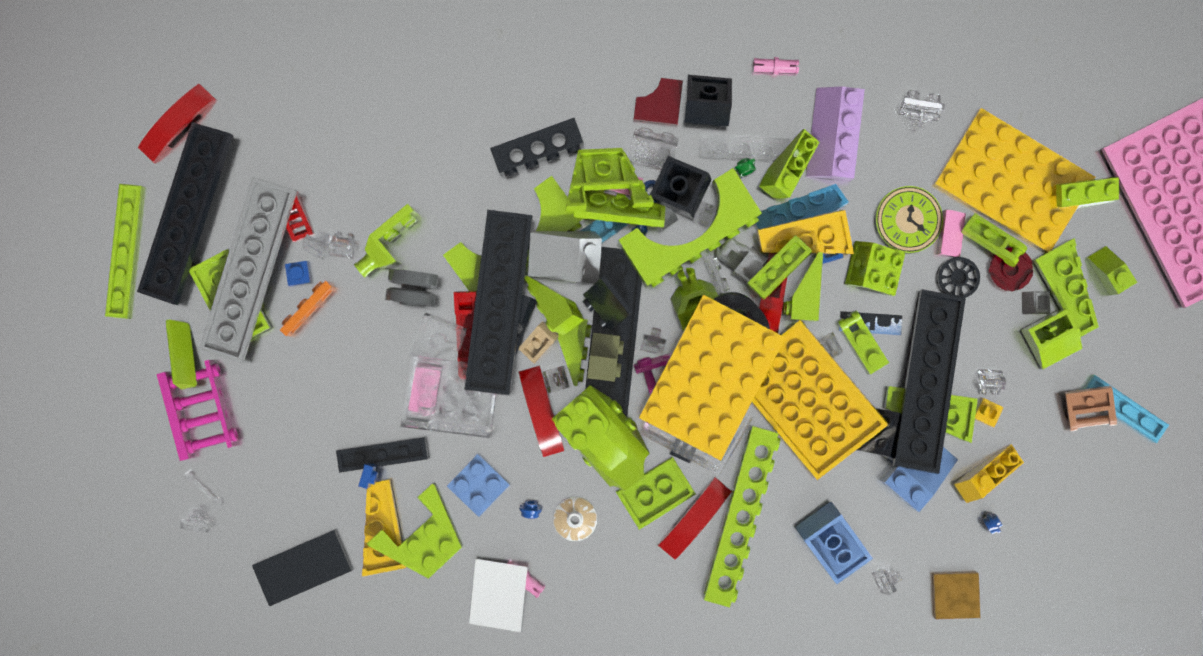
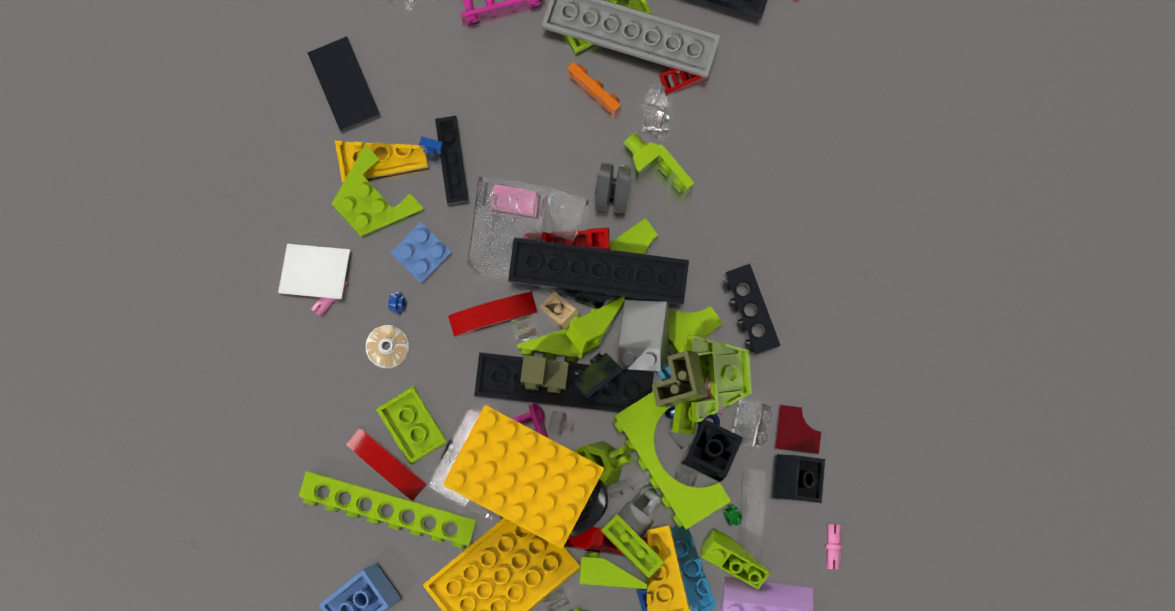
camera: 90 degrees right, 5 degrees down
blue plate [285,261,312,286] -> none
lime slope [551,385,650,491] -> none
none -> olive brick [652,351,707,408]

